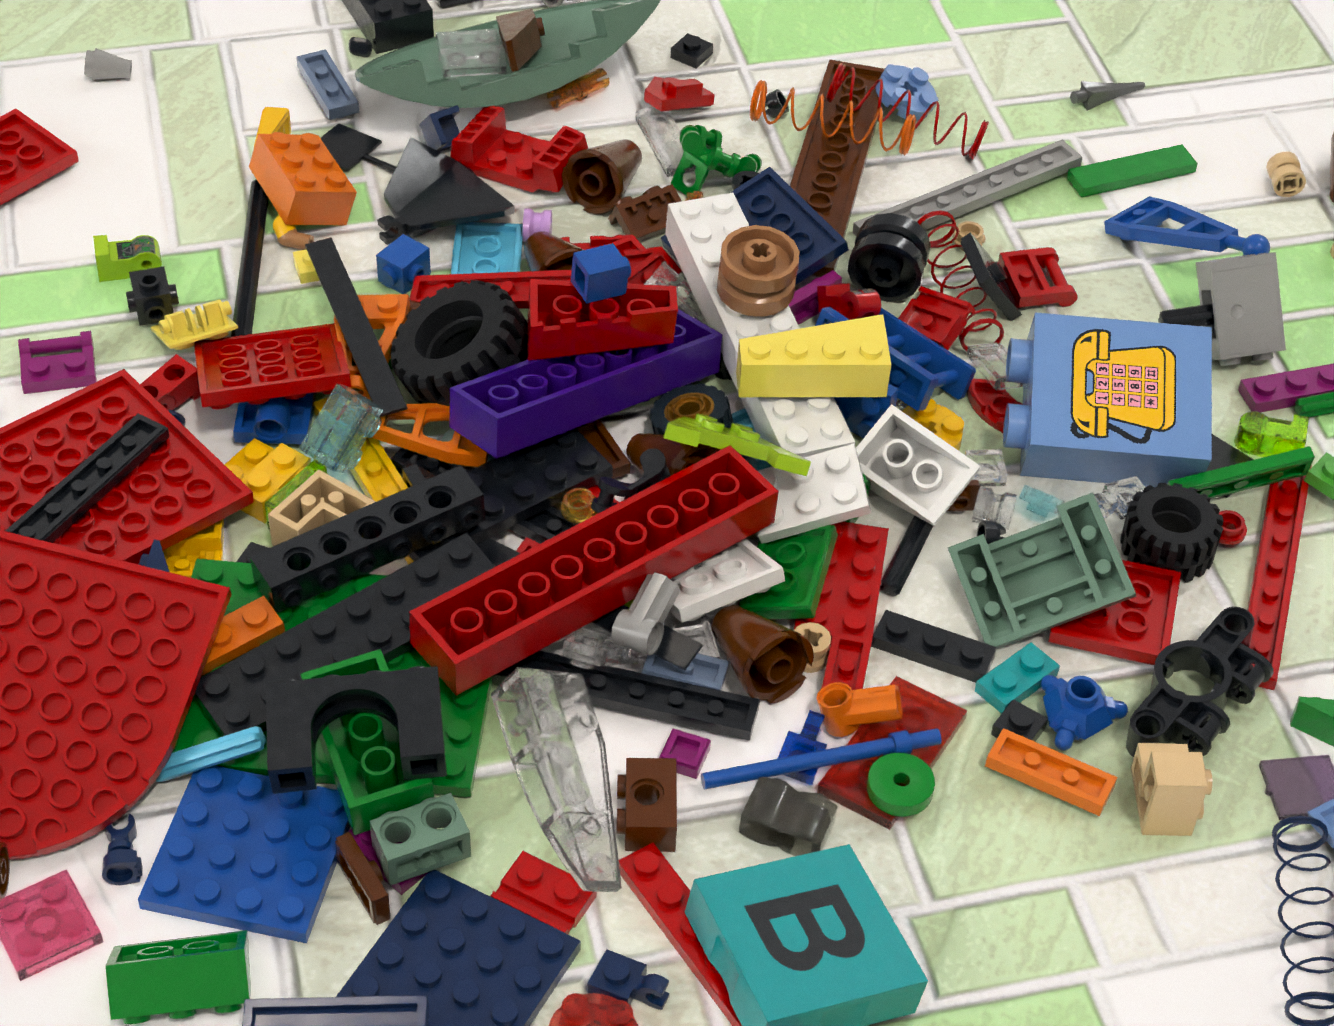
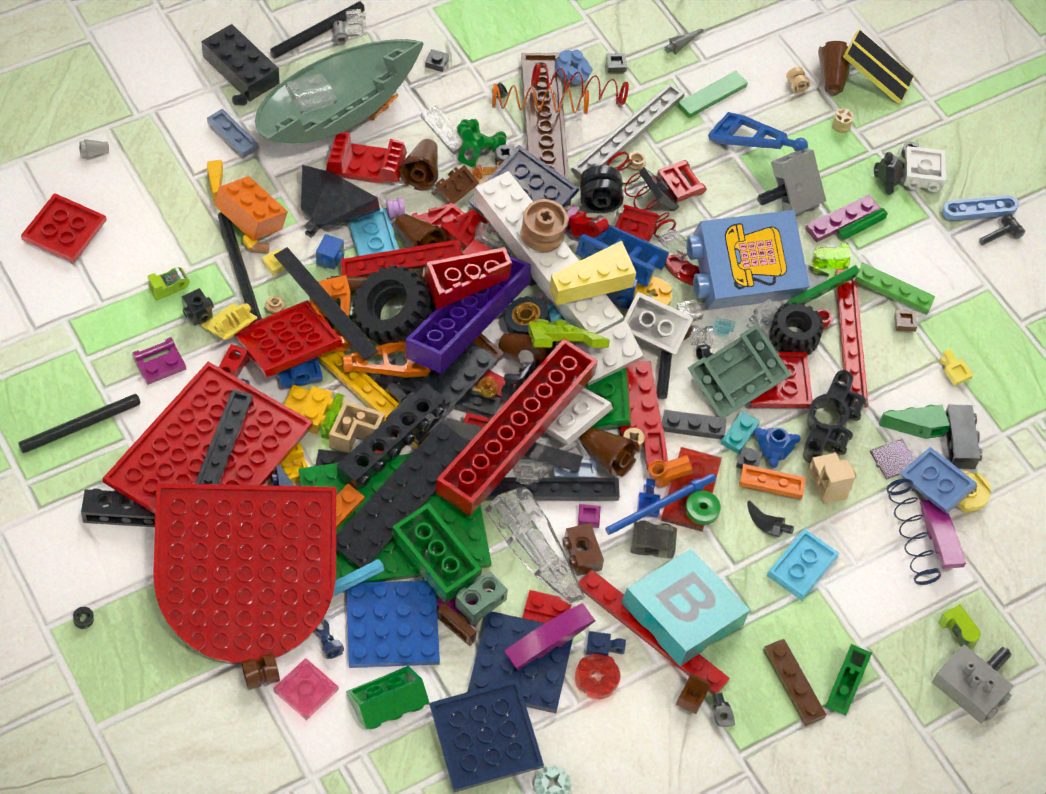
camera: 20 degrees left, 10 degrees up
black arch [265,666,447,794] -> none
clear light blue brick [299,384,383,473] -> none
black piece [321,123,396,172] -> none
dark blue panel [419,105,460,152] -> none
reddish brown slope [496,9,545,72] -> none
blue brick [571,243,631,304] -> none
light grey piece [611,572,680,655] -> none
red plate [644,76,715,112] -> none
none -> tan plate [265,296,286,314]
none -> magenta slope [505,602,596,670]
none -> plate [606,53,627,73]
none -> black bar [747,500,794,537]
none -> medium azure tile [767,529,840,601]

